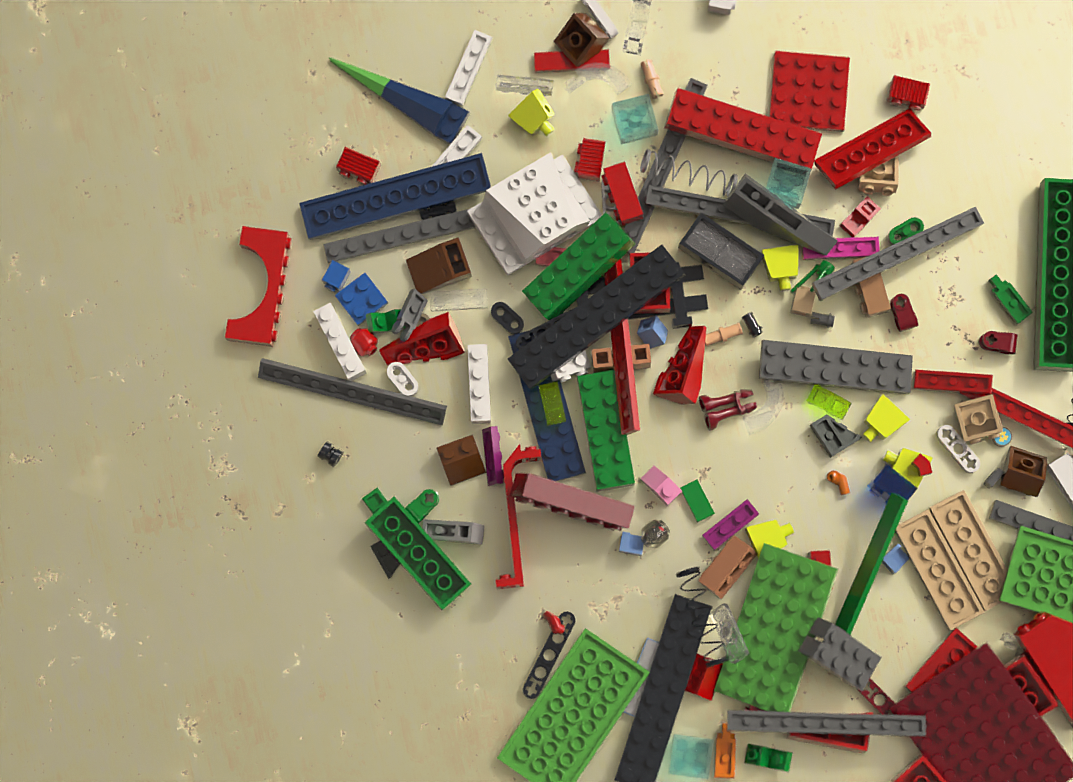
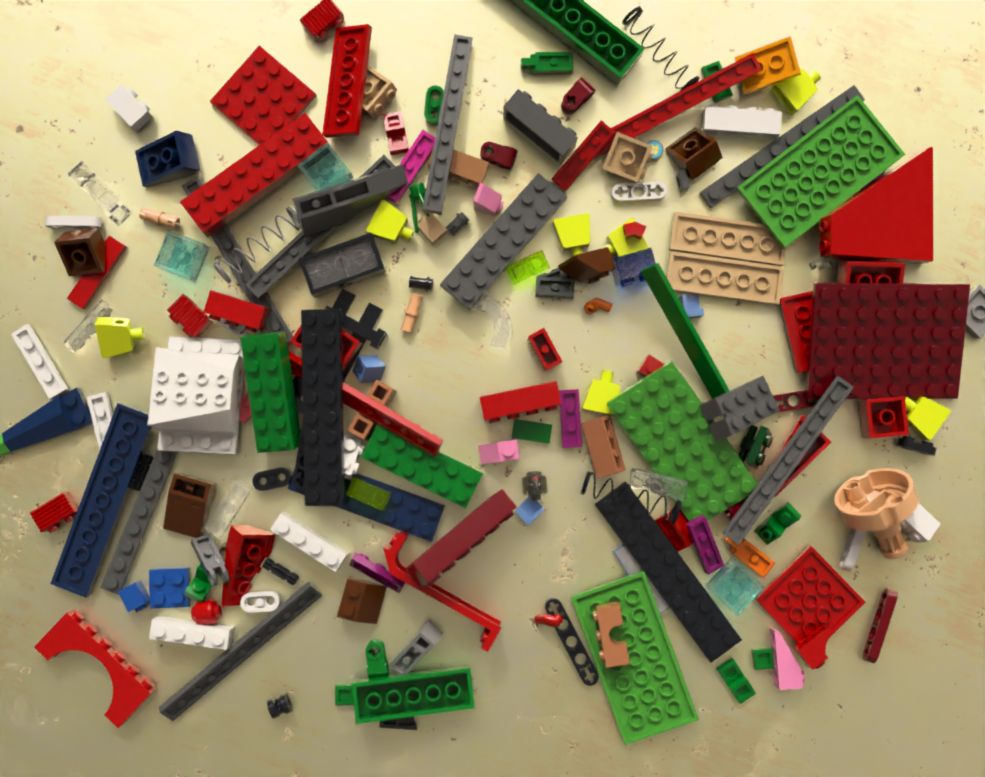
camera: 55 degrees left, 5 degrees up
clear arch [565,63,632,95] -> none
red wedge [653,326,707,404] -> none
dark red piece [699,389,757,431] -> none
none -> dark blue slope [135,130,200,187]
none -> black axle [262,558,299,585]
none -> bright pink slope [473,183,504,217]
none -> red brick [480,381,561,424]
none -> dark grey piece [503,89,578,165]
none -> red brick [527,328,563,371]
none -> reddish brown slope [558,247,616,284]
none -> nougat arch [593,602,630,667]
none -> magenta plate [686,515,724,575]
none -> dark green plate [739,425,773,469]

